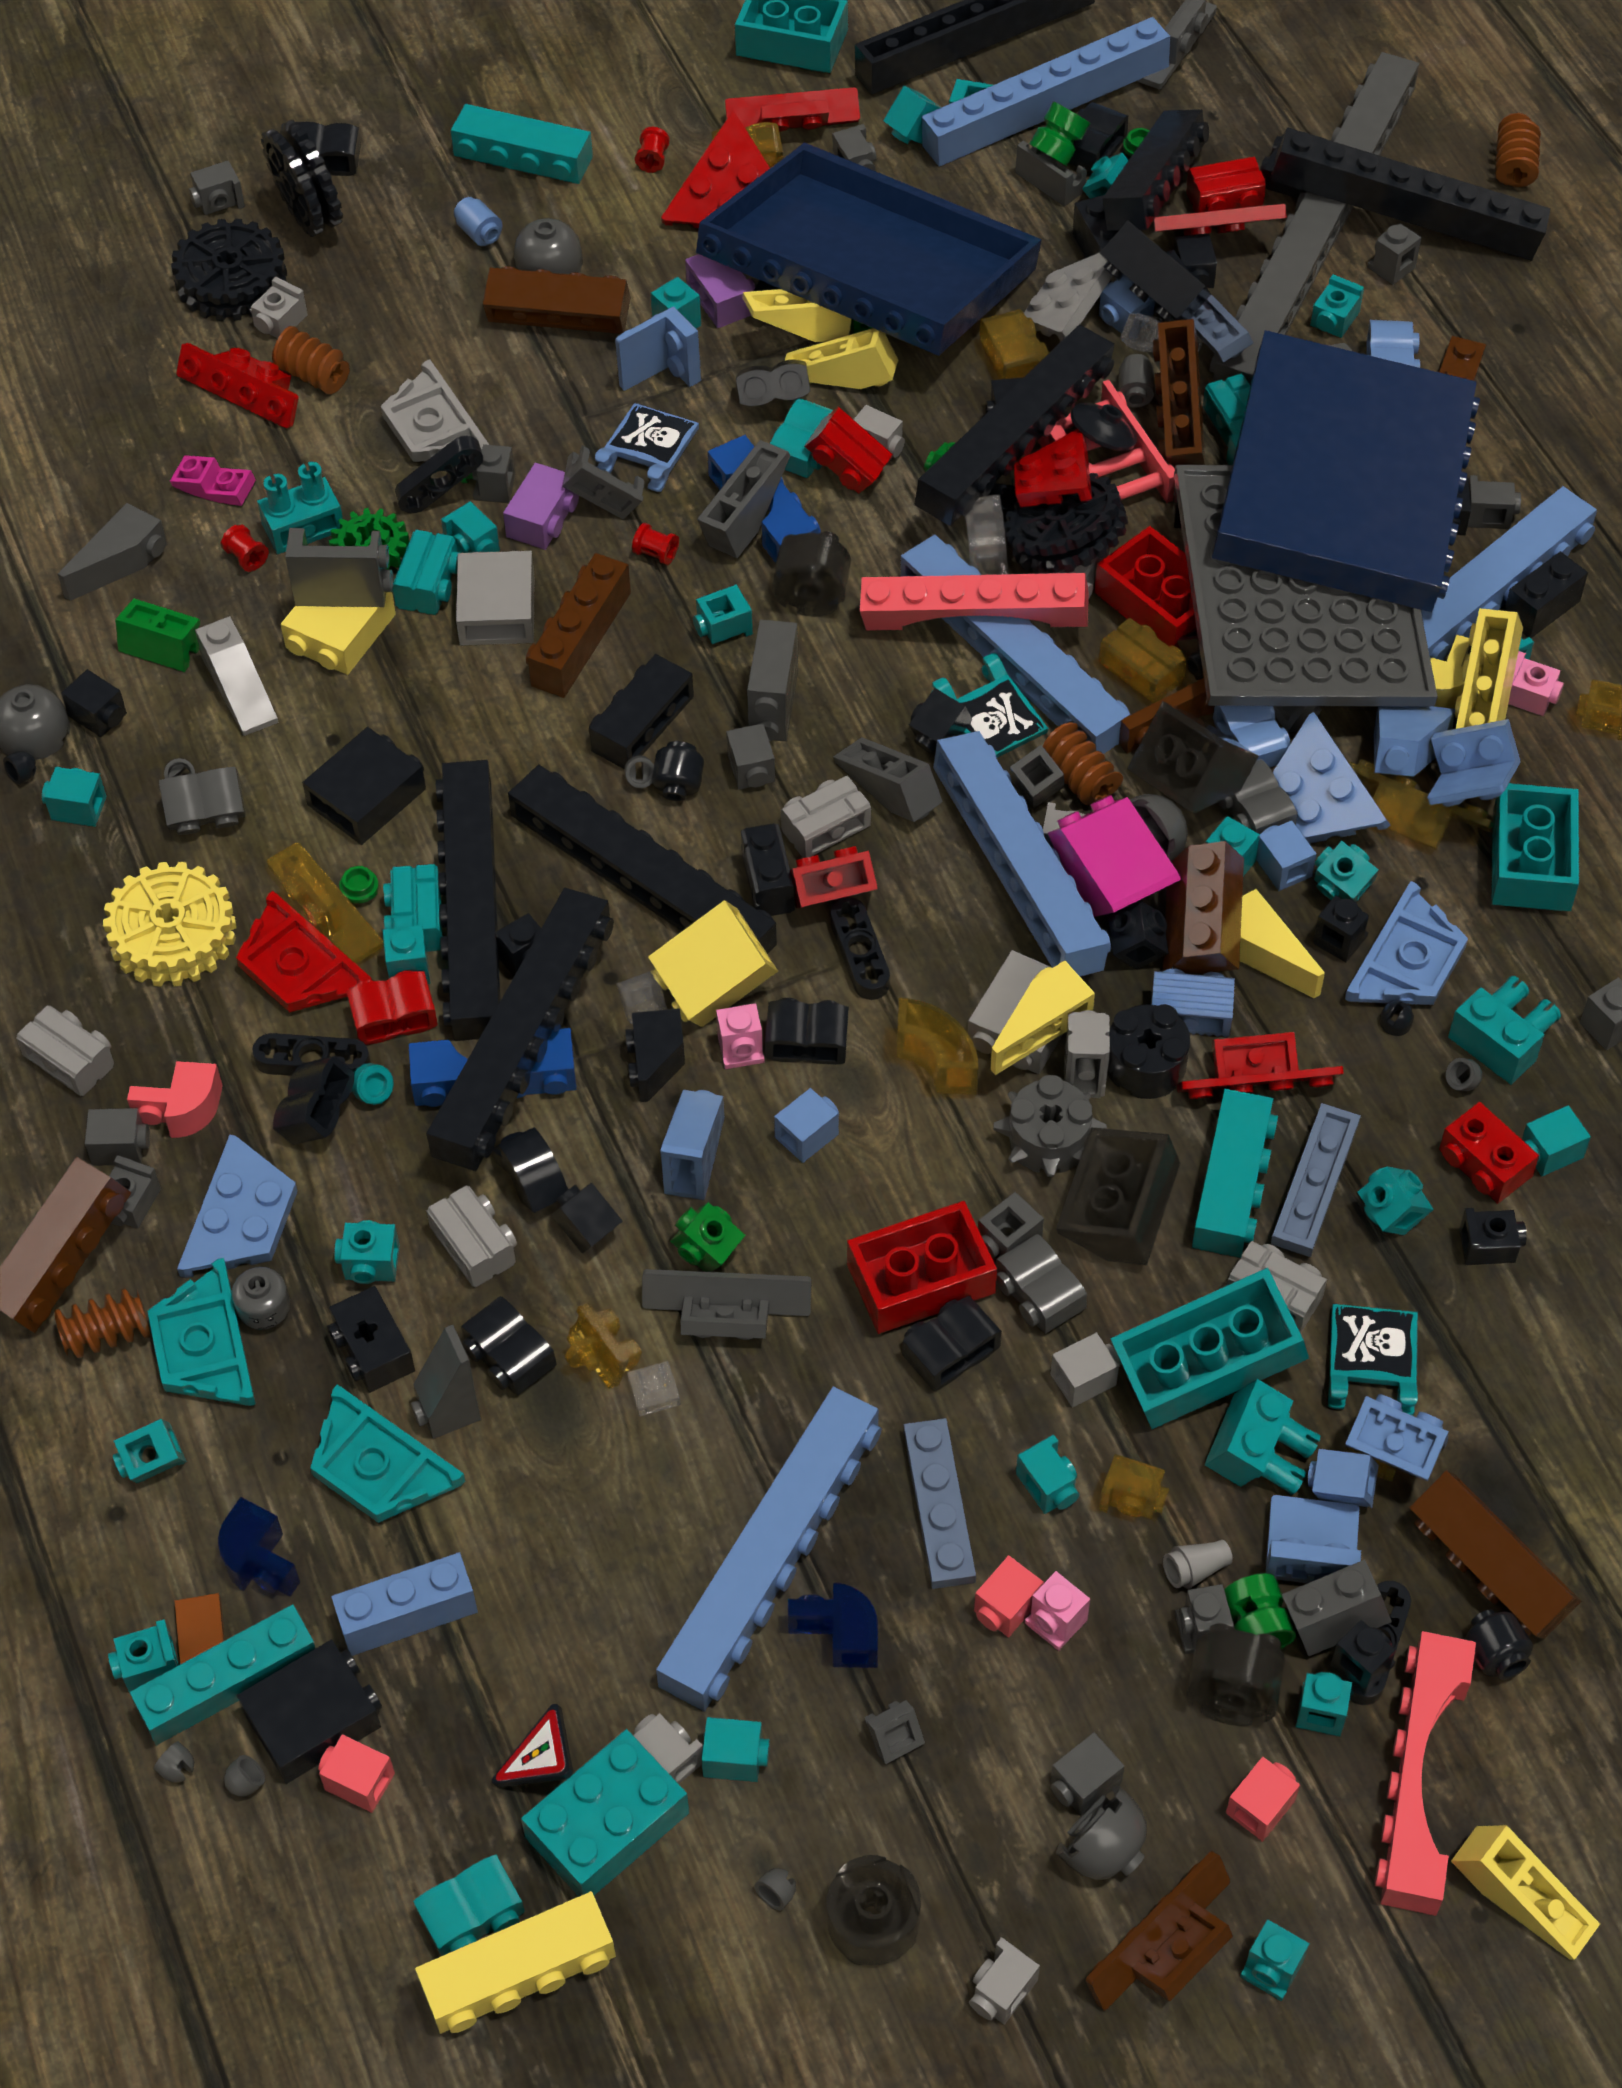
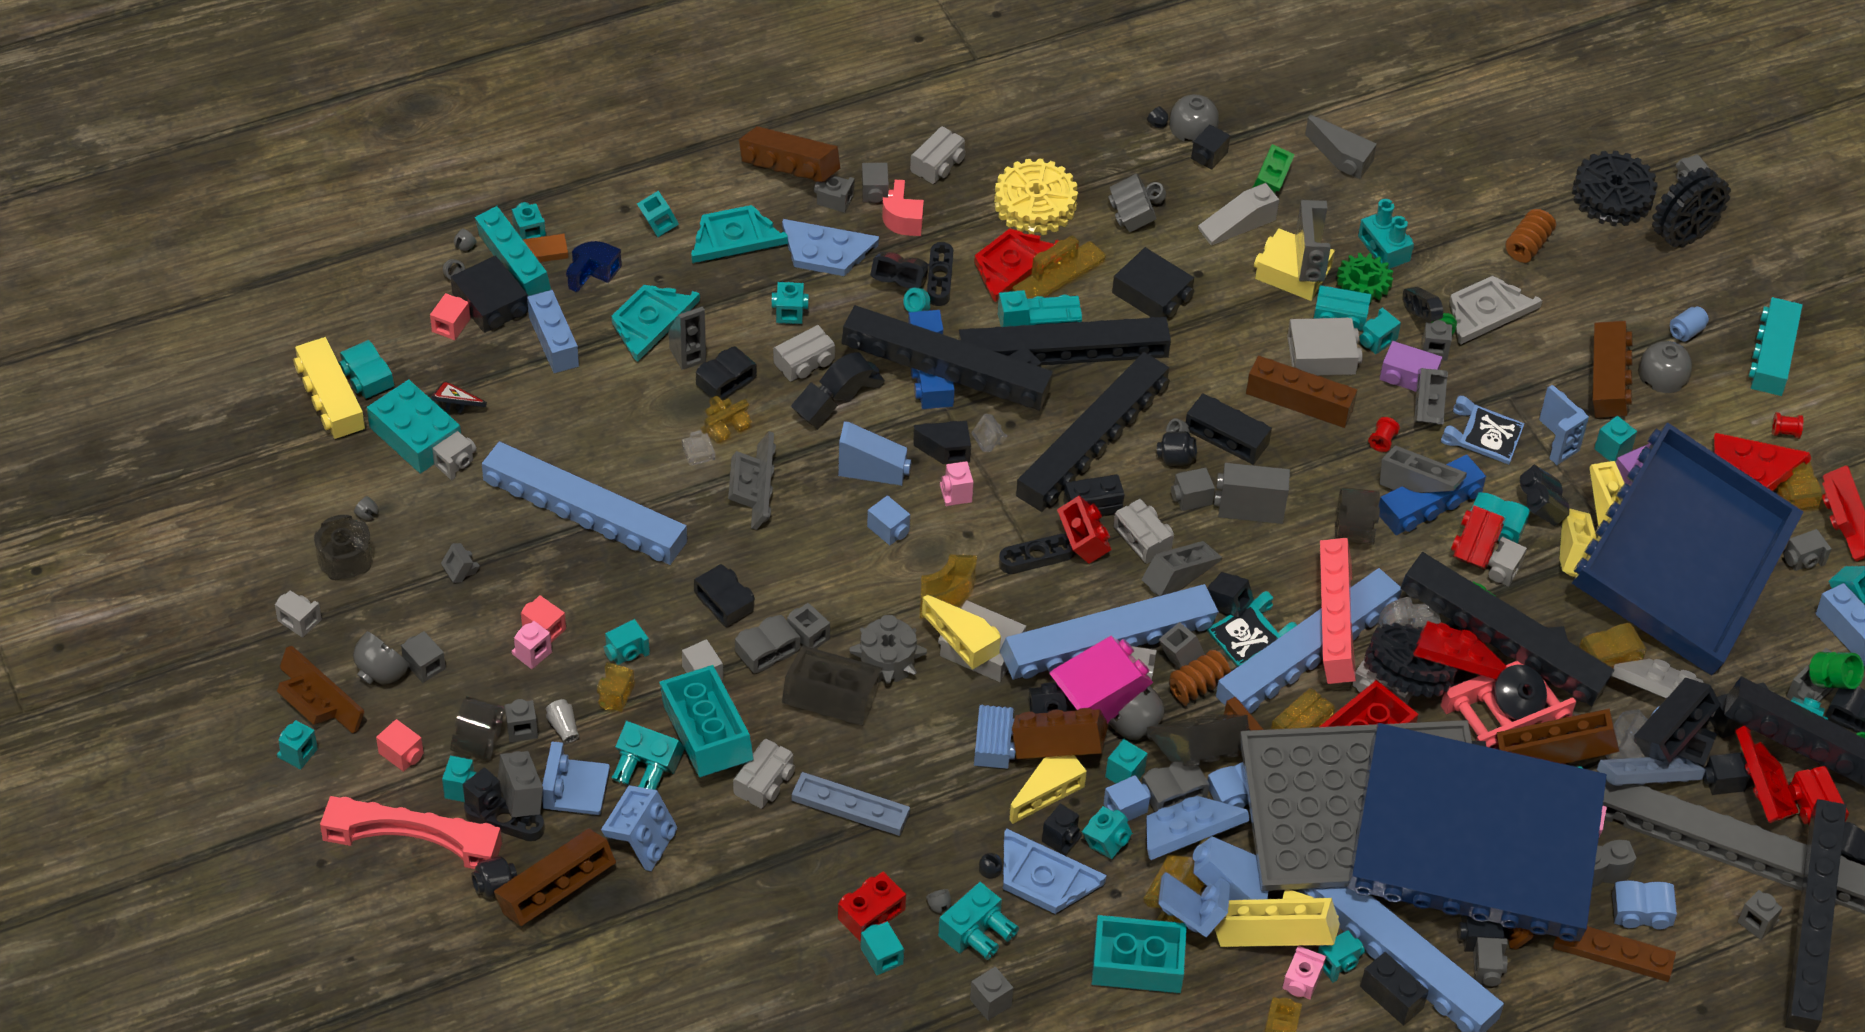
camera: 85 degrees right, 5 degrees down
teal brick [42,767,107,827] -> none
dark orange piece [55,1288,150,1359] -> none
dark pink slope [170,456,256,506] -> none
red bracket [176,343,299,428] -> none
red bush [220,524,269,572] -> none
dark grey head [232,1267,290,1330] -> none
light grey brick [251,277,308,338] -> none
black brick [298,122,361,176] -> none
black brick [327,1286,415,1393] -> none
green plate [339,866,379,903] -> none
red brick [346,970,438,1045] -> none
light yellow brick [648,900,778,1027] -> none
green brick [670,1202,745,1272] -> none
teal brick [693,584,753,644] -> none
teal brick [702,1717,770,1782] -> none
black brick [765,998,849,1065] -> none
clear blue brick [788,1583,878,1668] -> none
red brick [847,1200,997,1334] -> none
sand blue plate [904,1418,976,1589] -> none
light grey brick [1064,1010,1110,1098] -> none
black brick [1107,1004,1190,1099] -> none
red bracket [1177,1032,1344,1099] -> none
teal brick [1192,1089,1278,1258] -> none
green wheel [1224,1573,1297,1657] -> none
medium blue brick [1308,1449,1379,1508] -> none
teal brick [1310,274,1364,338] -> none
flag [1328,1304,1418,1416] -> none
teal brick [1358,1166,1434,1235] -> none
light yellow slope [1451,1825,1600,1960] -> none
black brick [1459,1208,1527,1265] -> none

